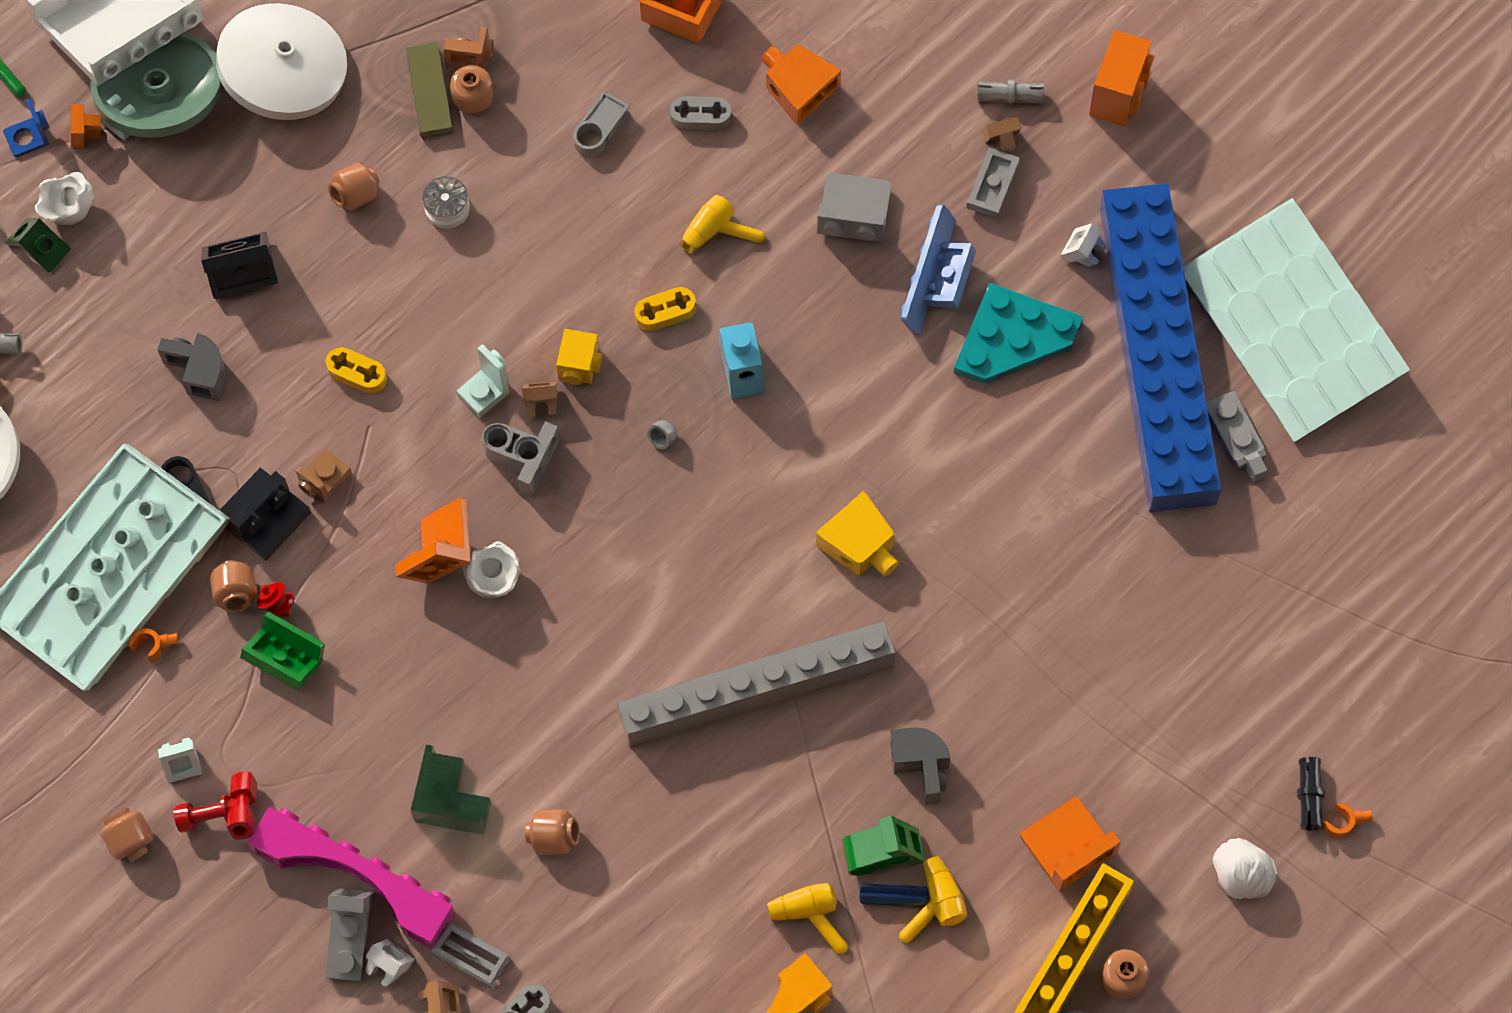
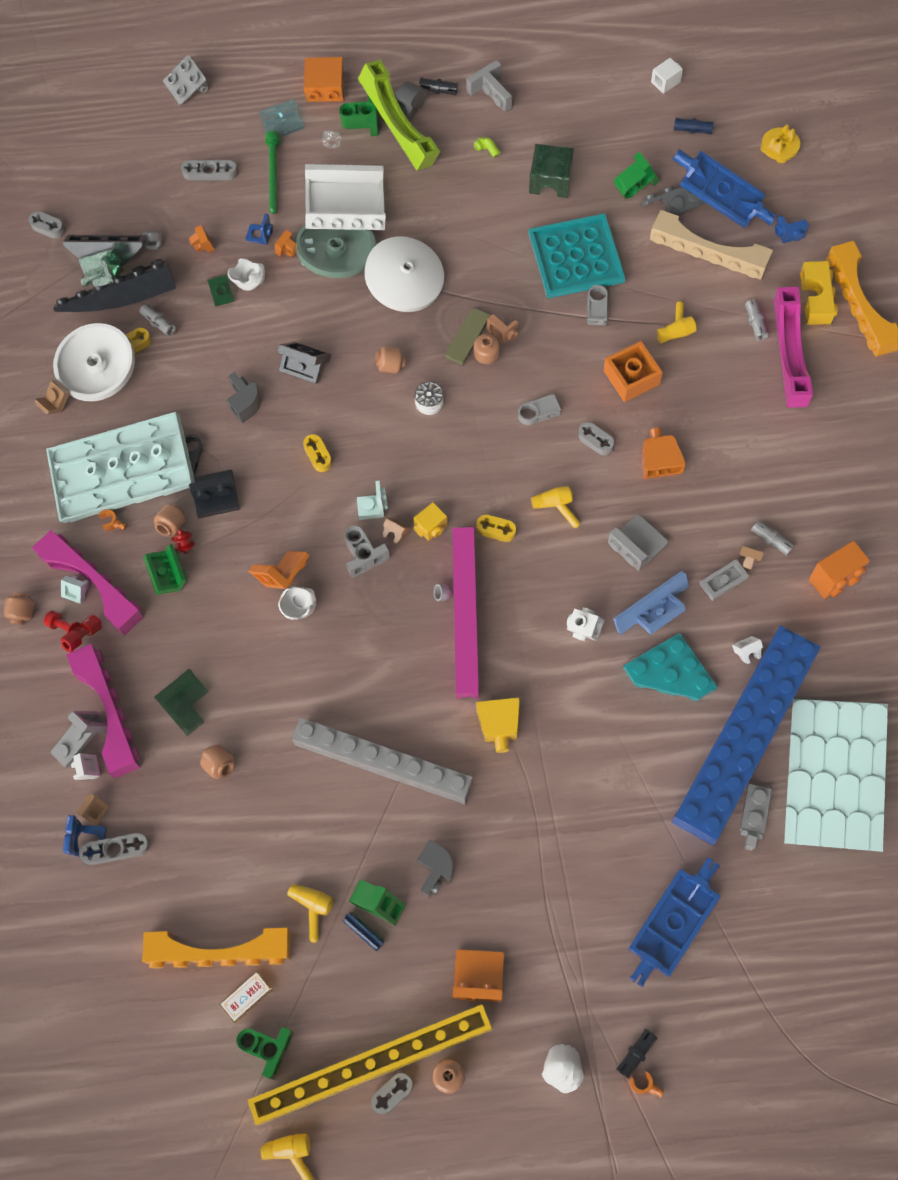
camera: 40 degrees right, 0 degrees up
medium nougat bracket [296,448,352,502] -> none
light grey tile [430,922,511,989] -> none
medium azure torso [719,323,764,400] -> none
yellow piece [899,856,968,943] -> none
none -> dark pink arch [32,530,144,636]
none -> dark pink tile [452,527,479,699]
none -> white brick [567,607,605,641]
none -> blue plate [628,858,721,987]

